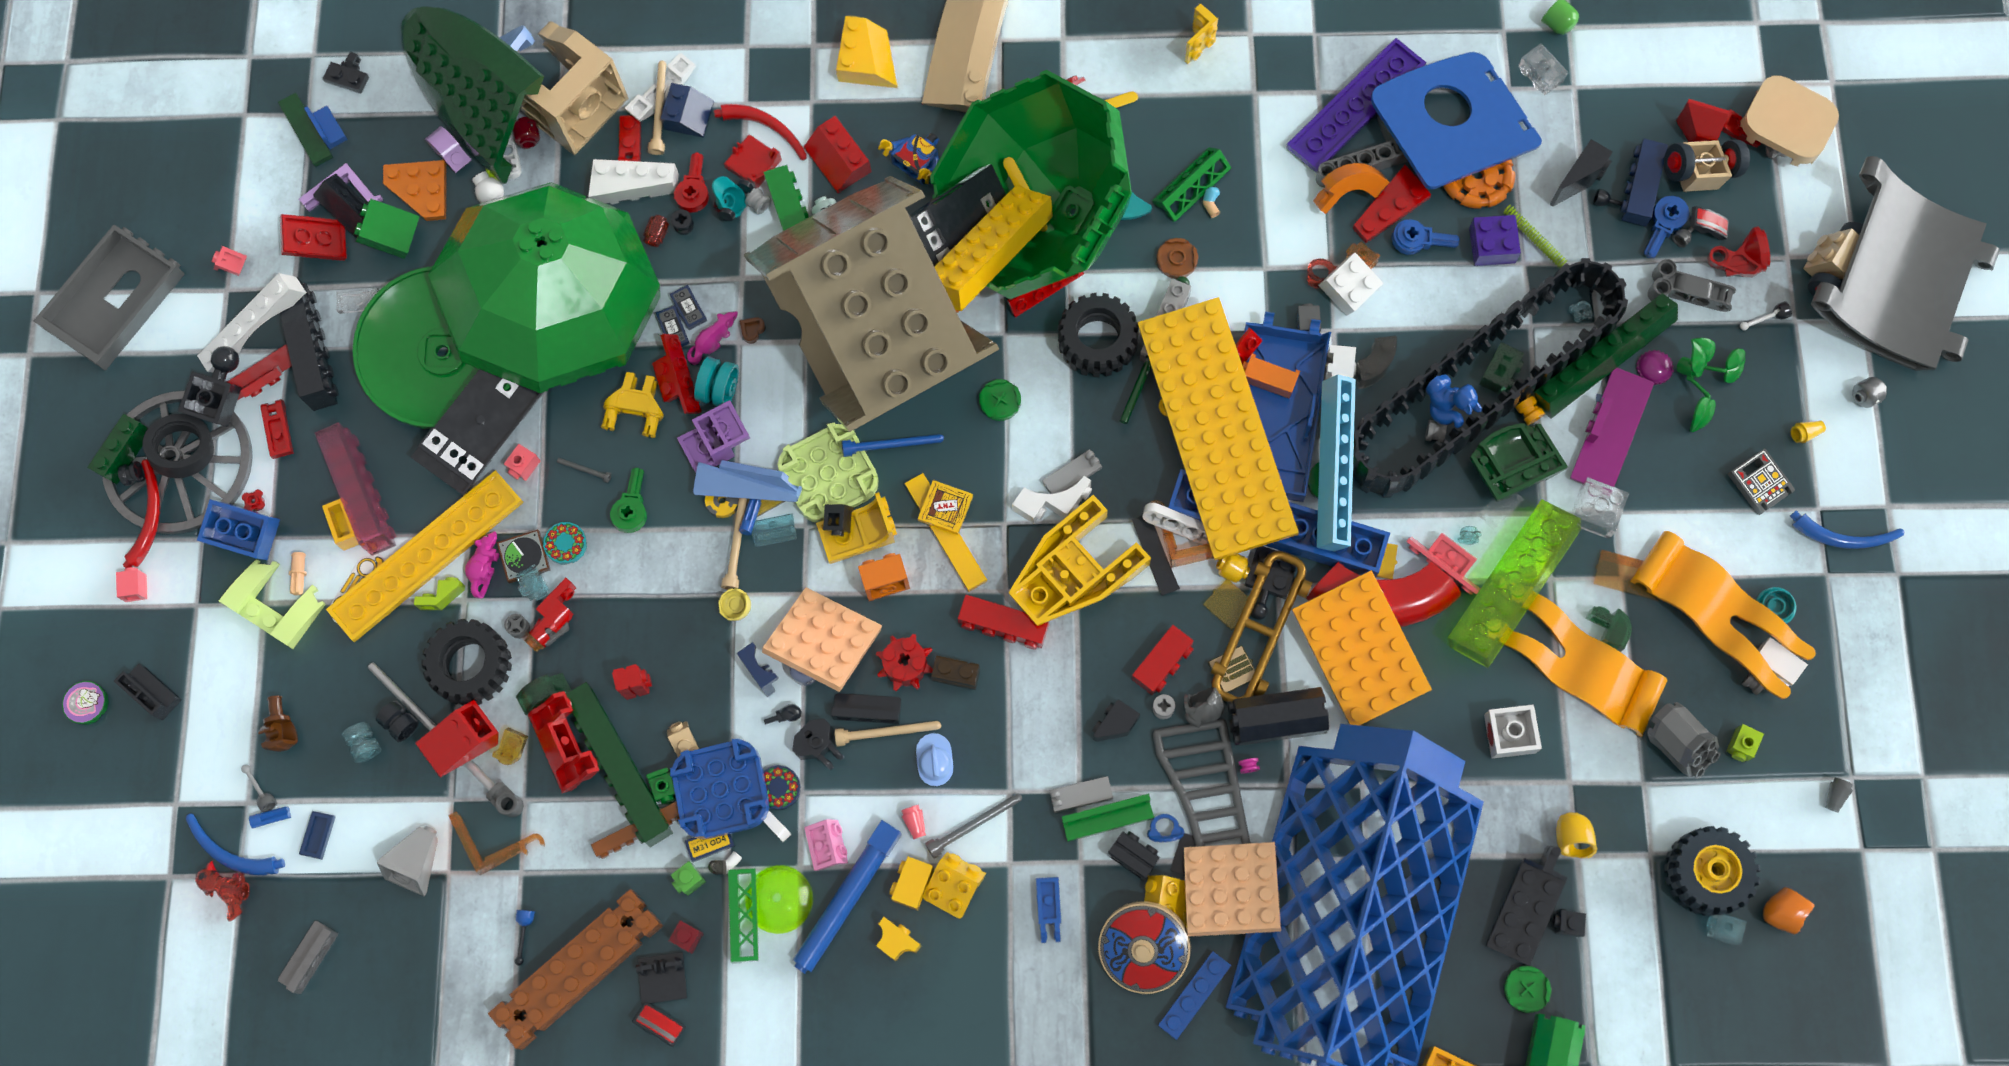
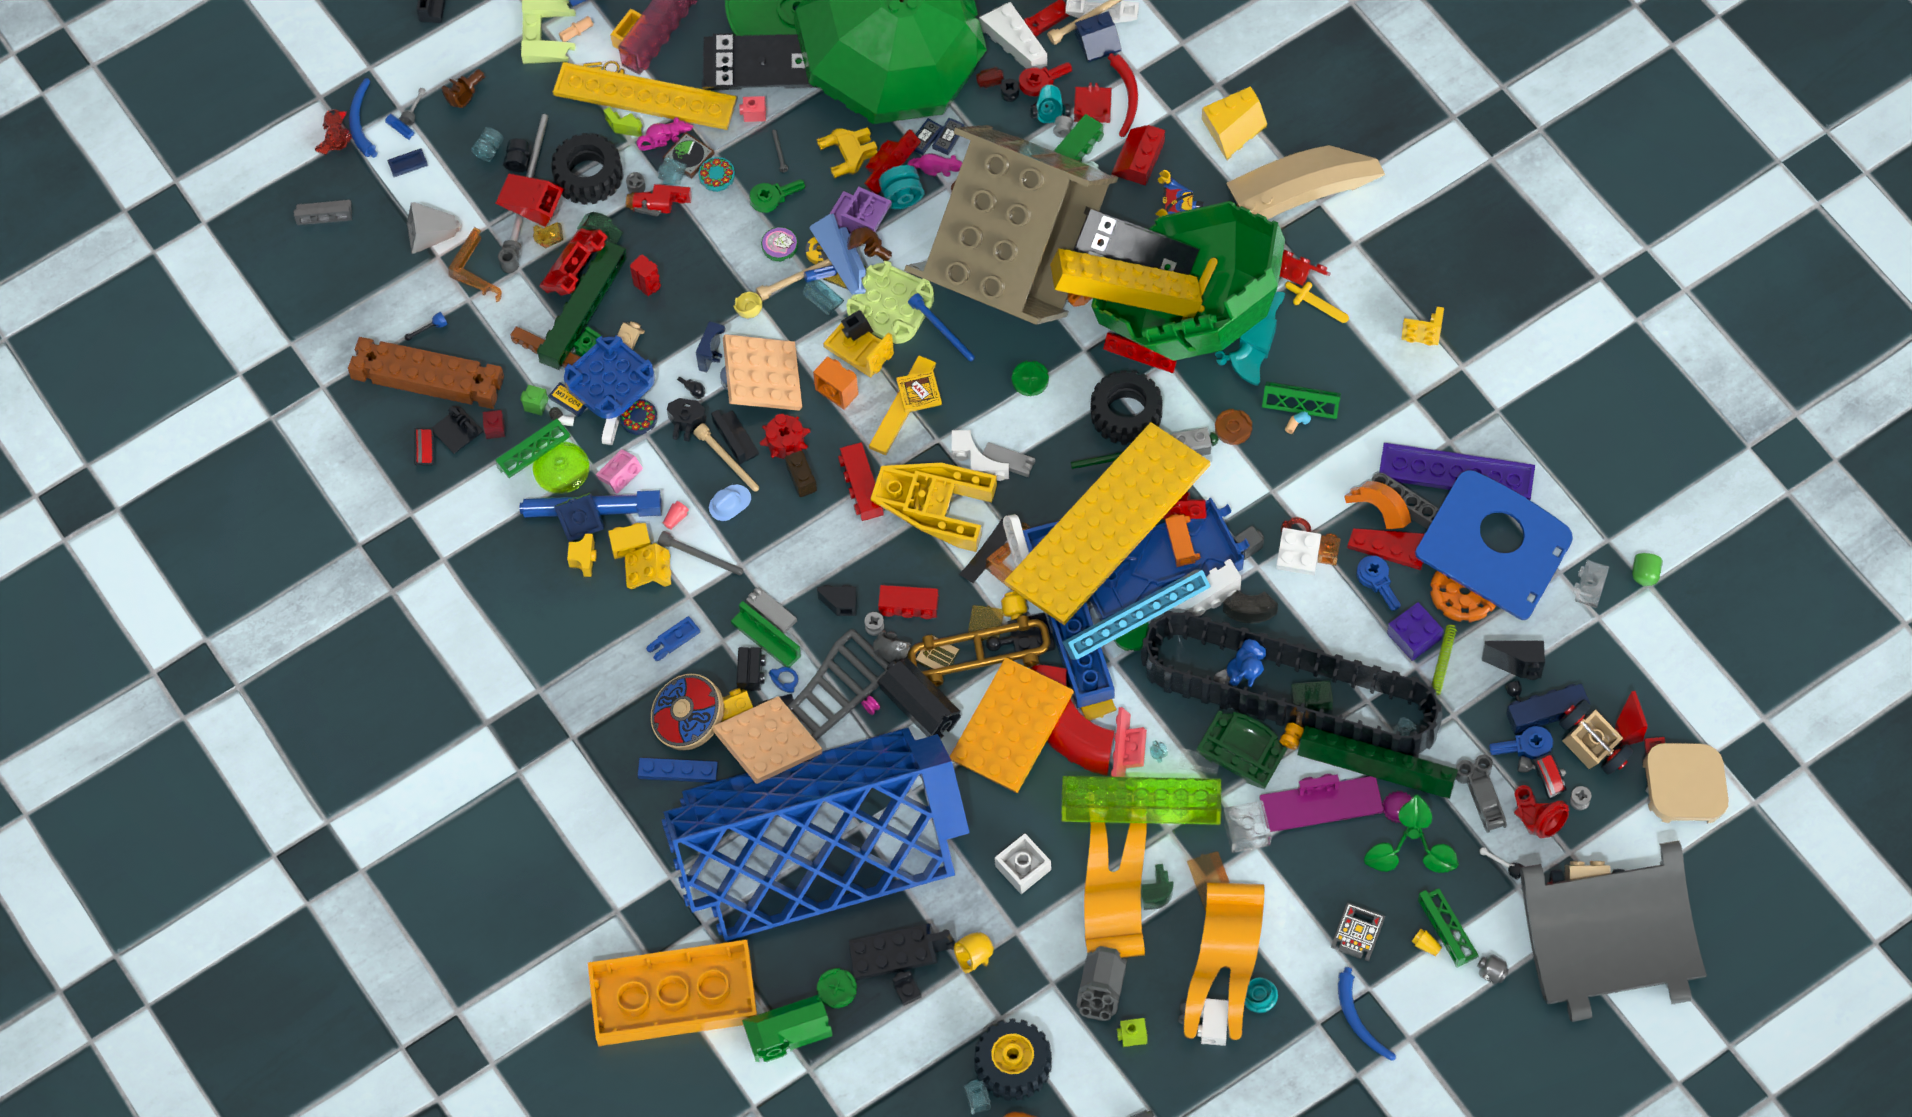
camera: 55 degrees right, 10 degrees down
none -> dark blue plate [554,493,604,542]
none -> tile [761,227,798,262]
none -> reddish brown piece [847,227,892,261]
none -> green fence [1418,889,1479,967]
none -> light grey wheel [1570,786,1591,810]

